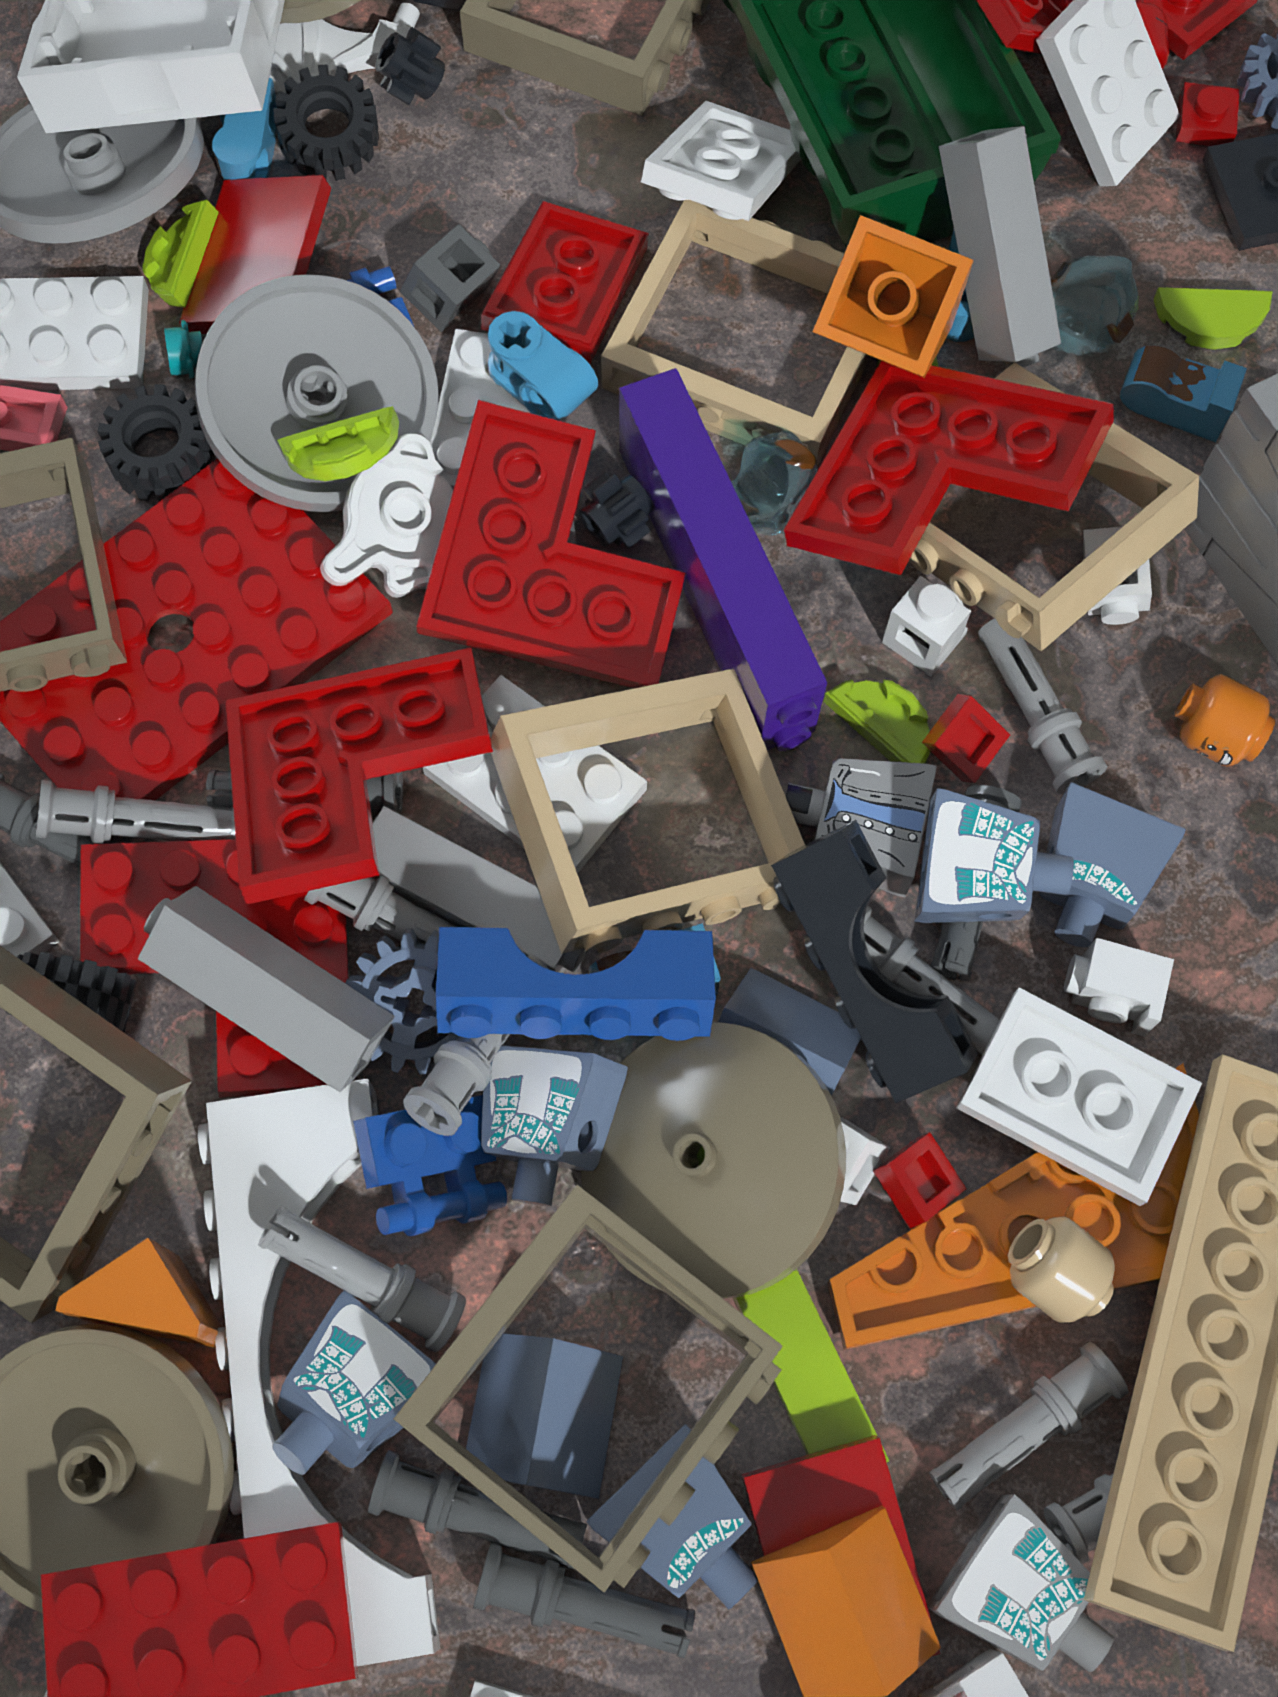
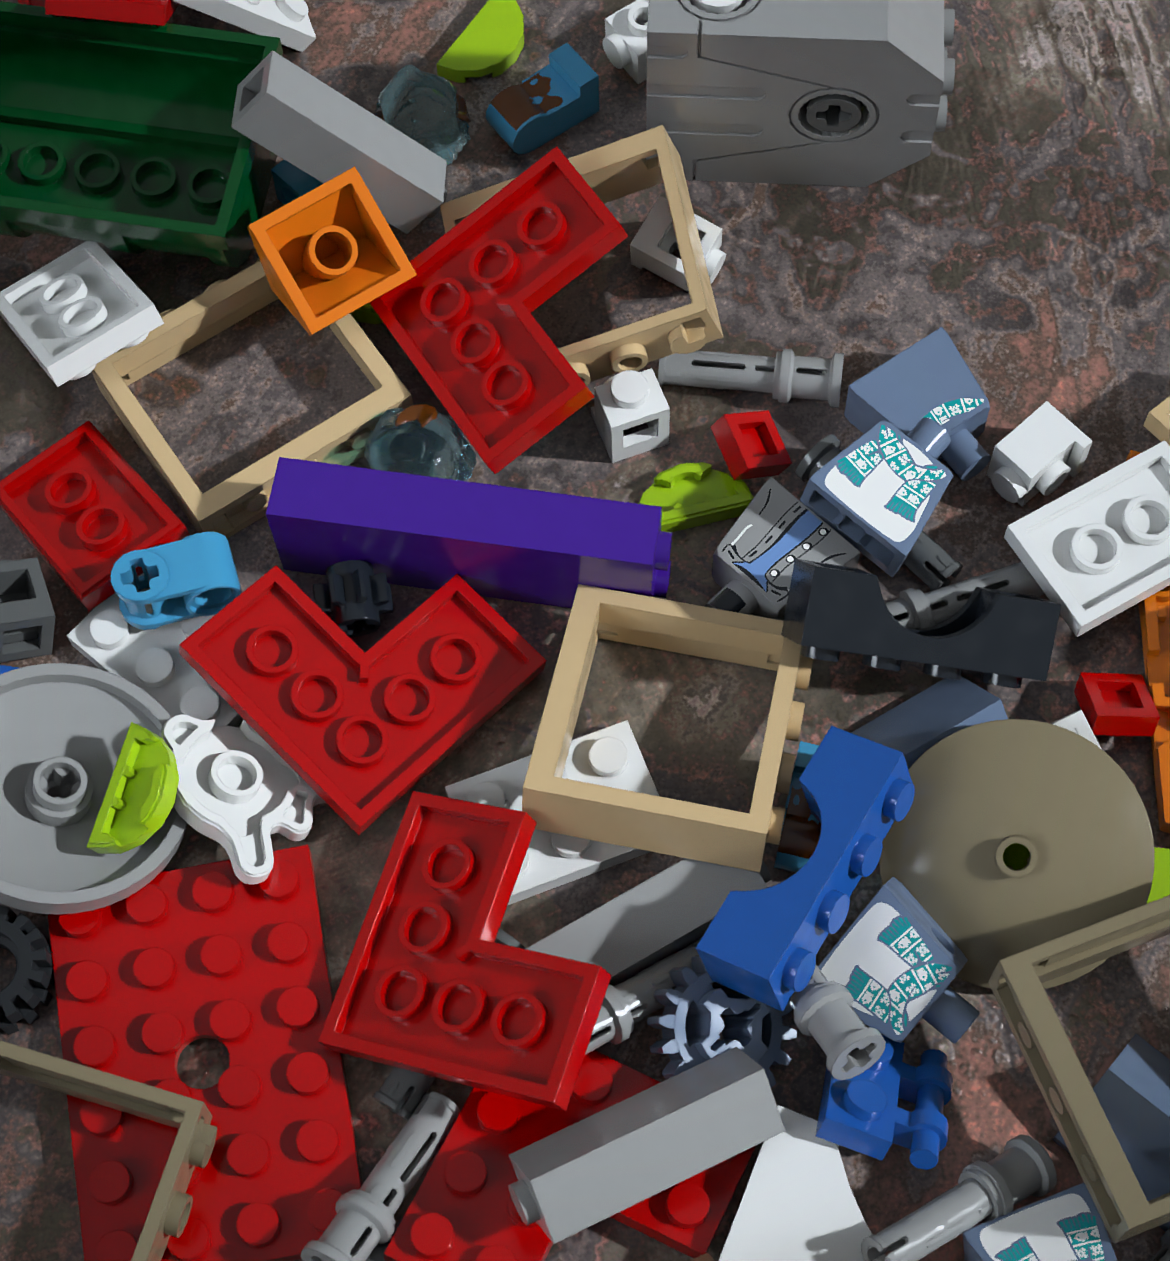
camera: 55 degrees left, 5 degrees down
orange head [1174,674,1276,767] -> none

